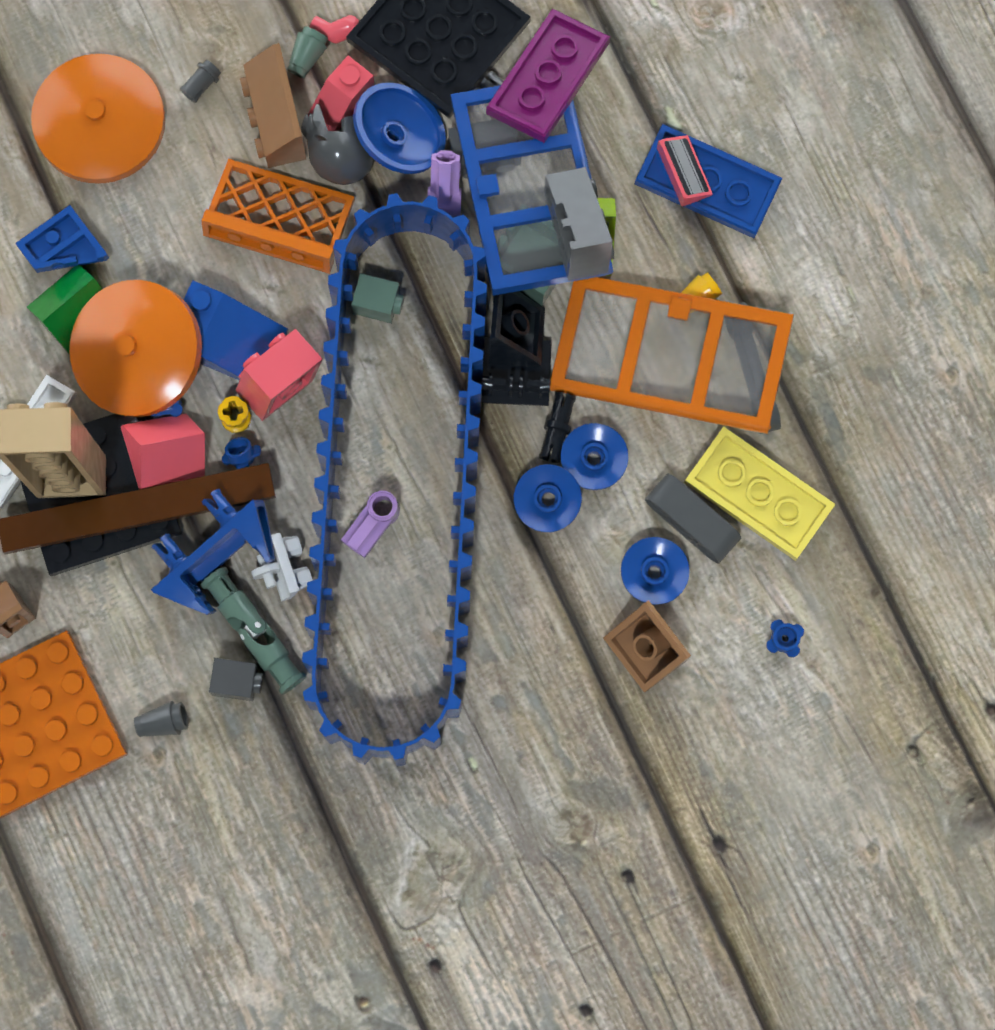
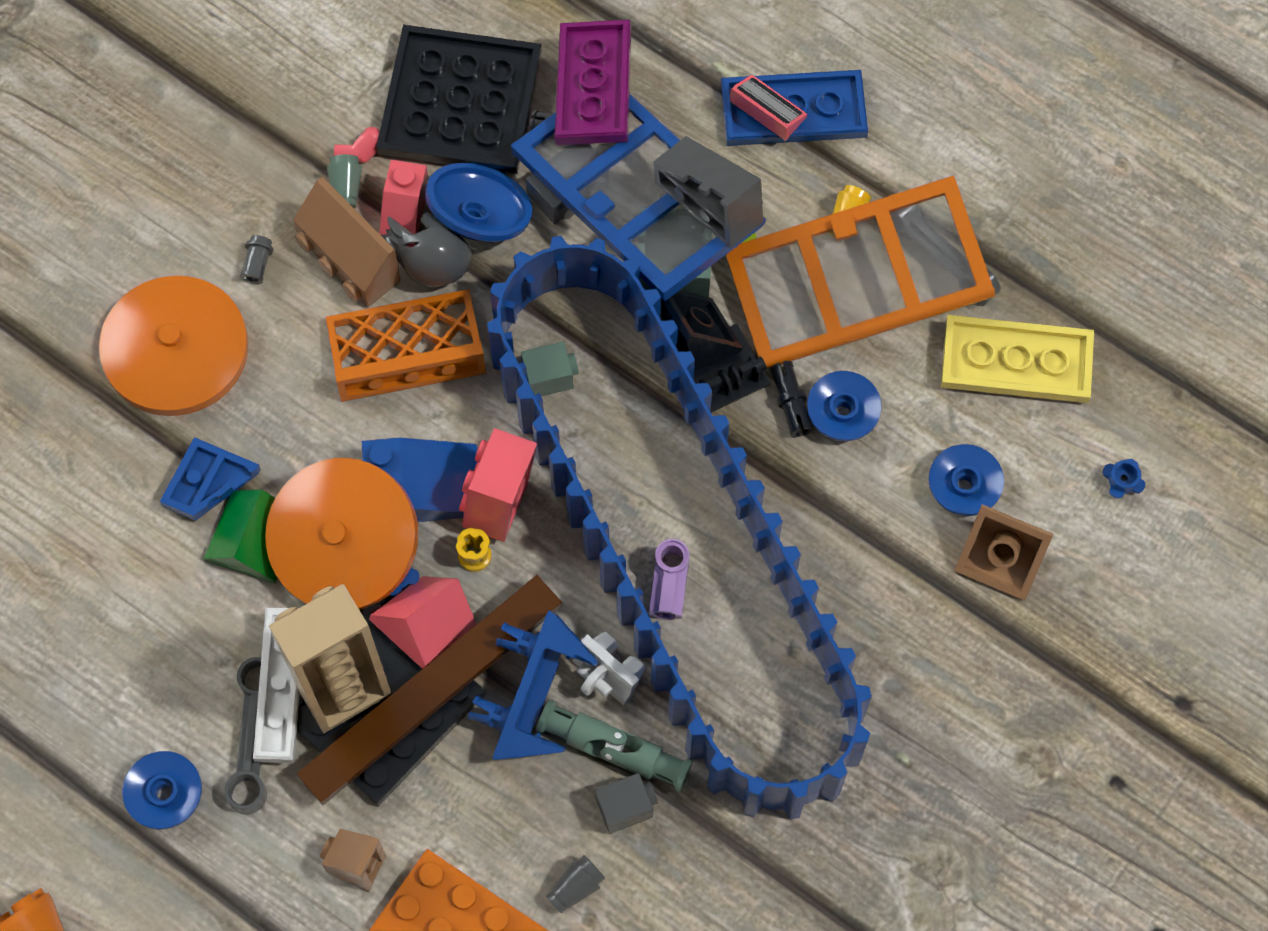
camera: 25 degrees left, 10 degrees down
blue plate [222,437,261,469] -> none
lavender piece [428,150,462,217] -> none
blue dish [514,464,582,533] -> none
dark grey beam [645,473,741,564] -> none

